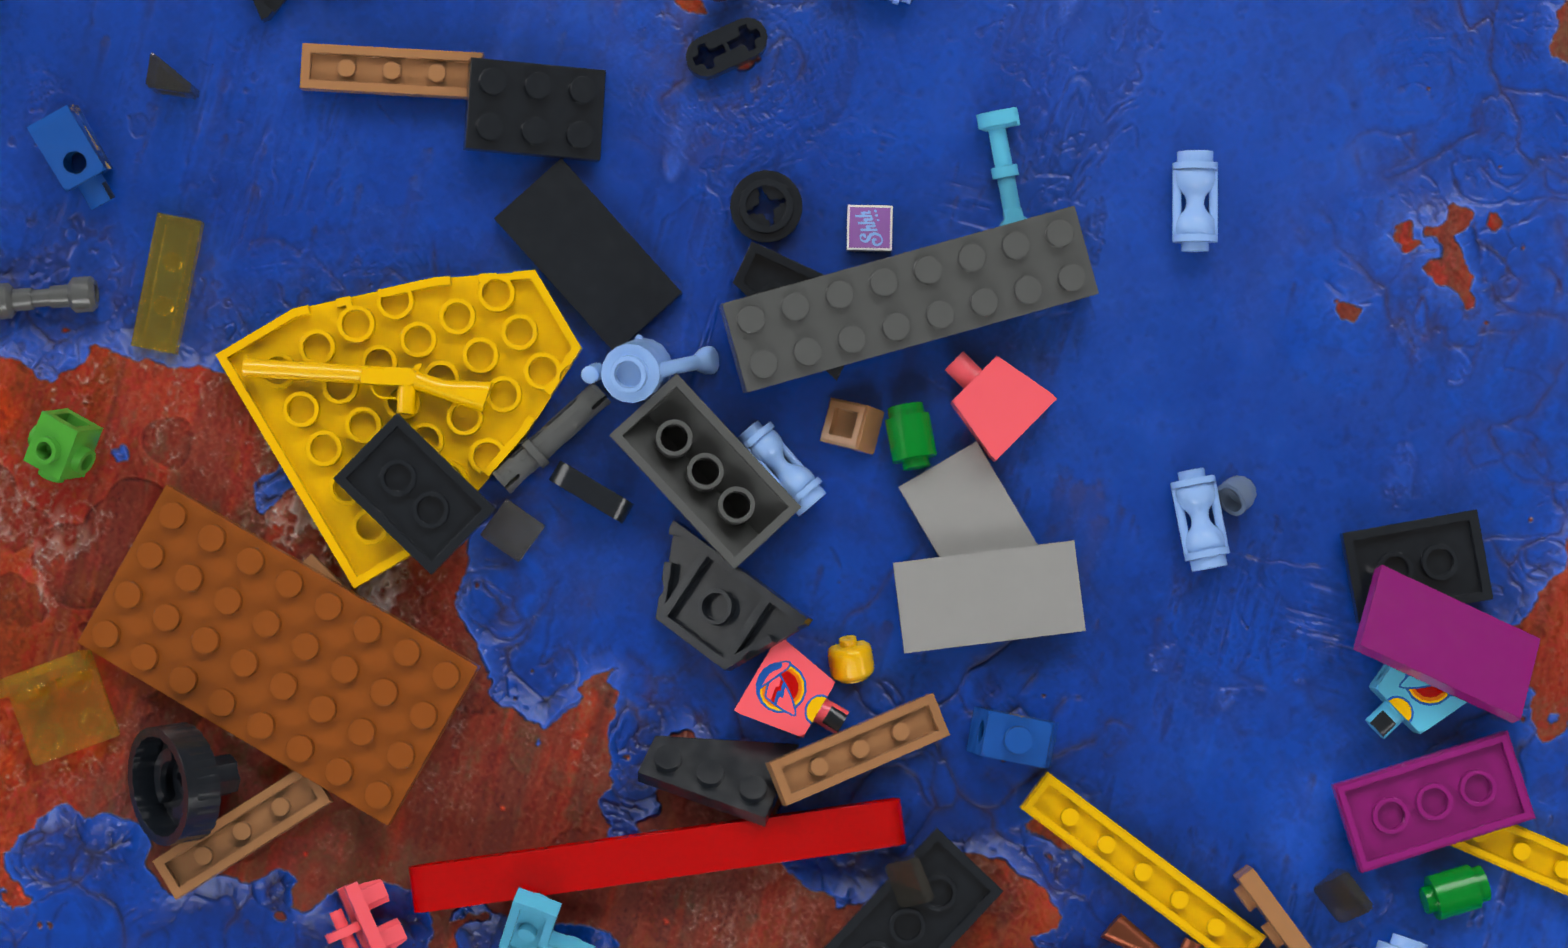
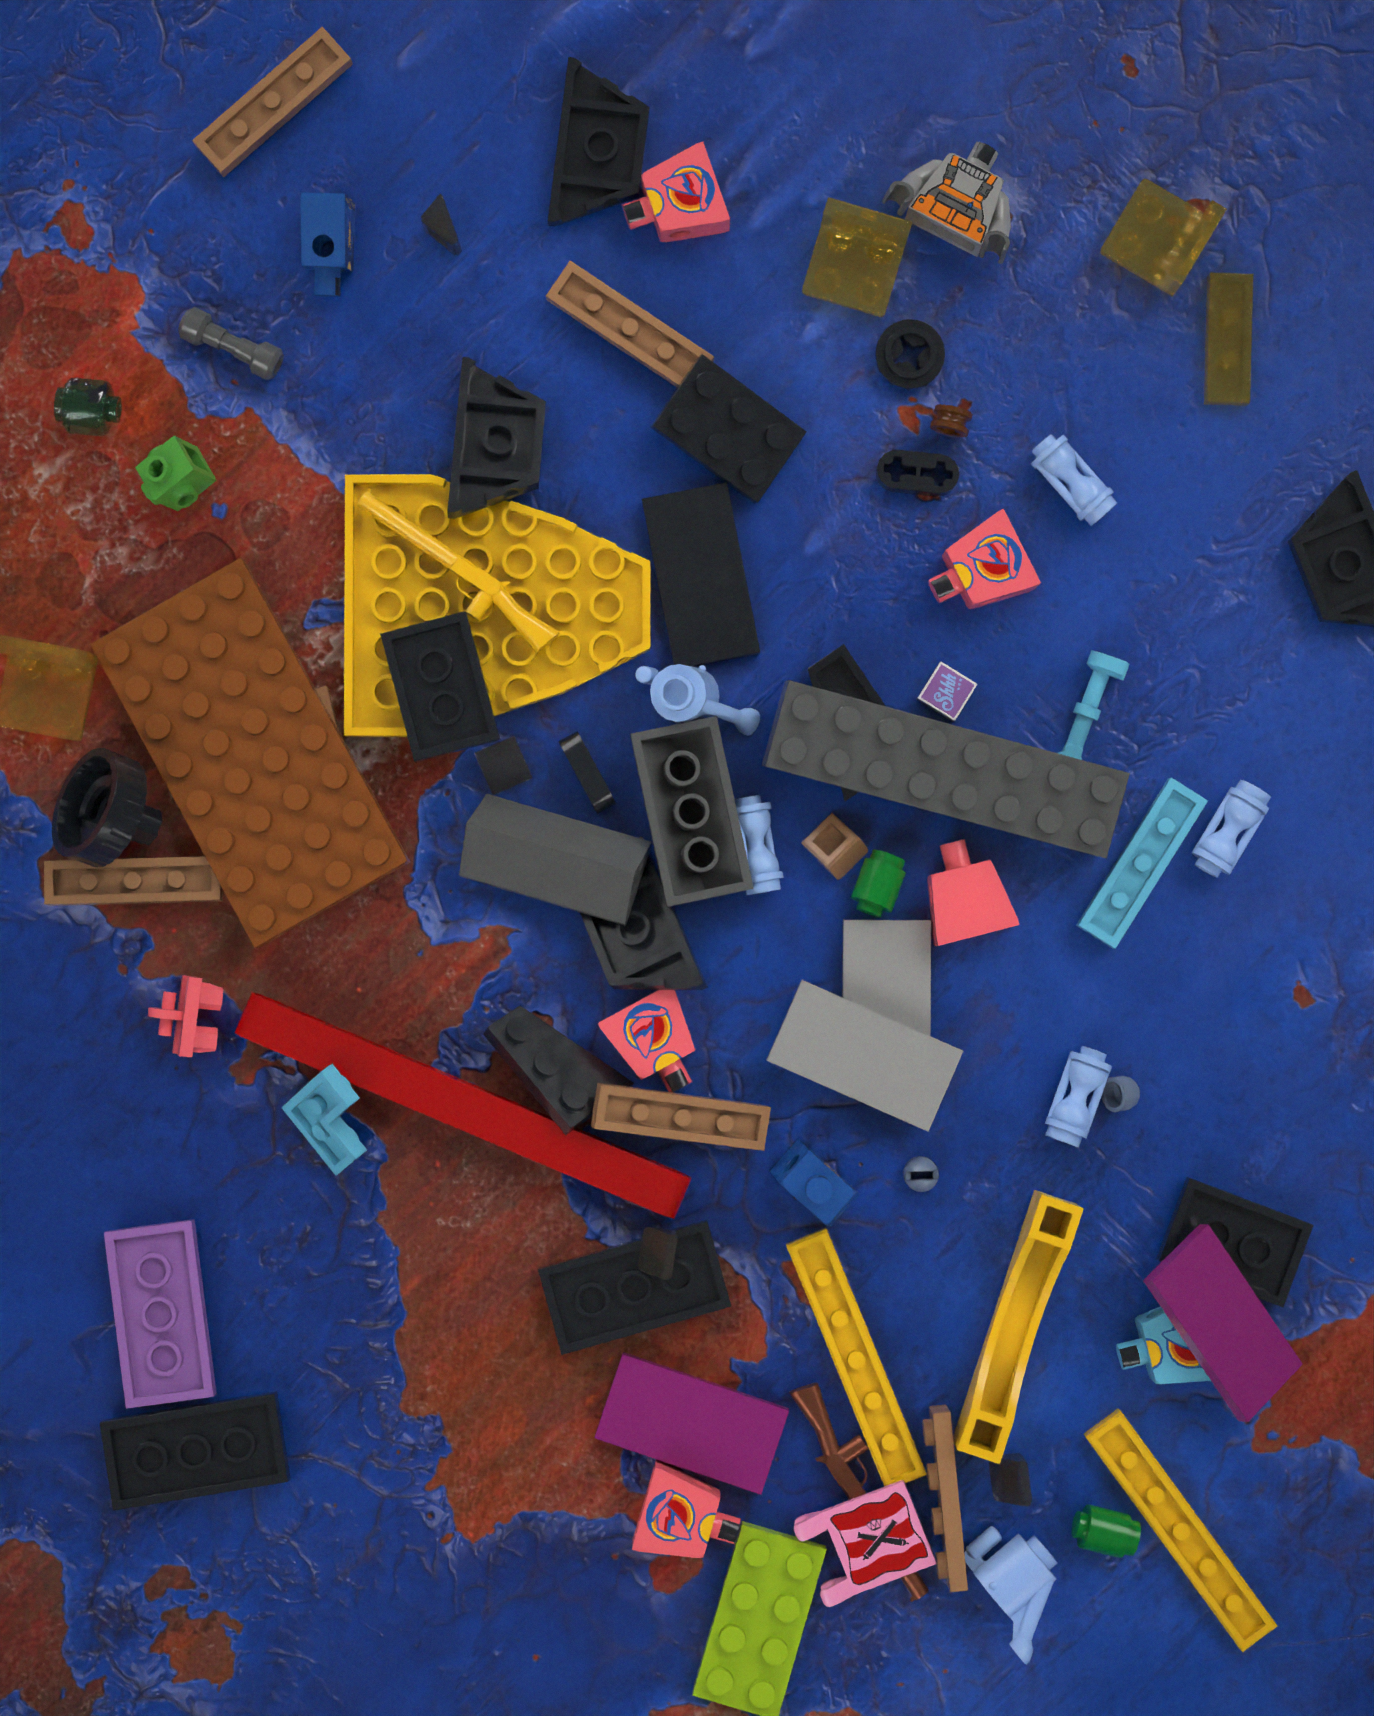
camera: 25 degrees right, 0 degrees up
clear yellow tile [131,213,204,355] -> none
dark grey pin [492,383,611,494] -> none
black gear [730,170,802,243] -> none
yellow piece [828,635,874,684] -> none
magenta tile [1331,730,1536,873] -> none
none -> black wing [448,357,546,519]
none -> dark grey slope [459,794,652,926]
none -> sand blue hinge [903,1156,939,1192]
none -> coral torso [928,509,1041,609]
none -> yellow arch [953,1190,1084,1464]
none -> medium azure plate [1076,777,1208,949]

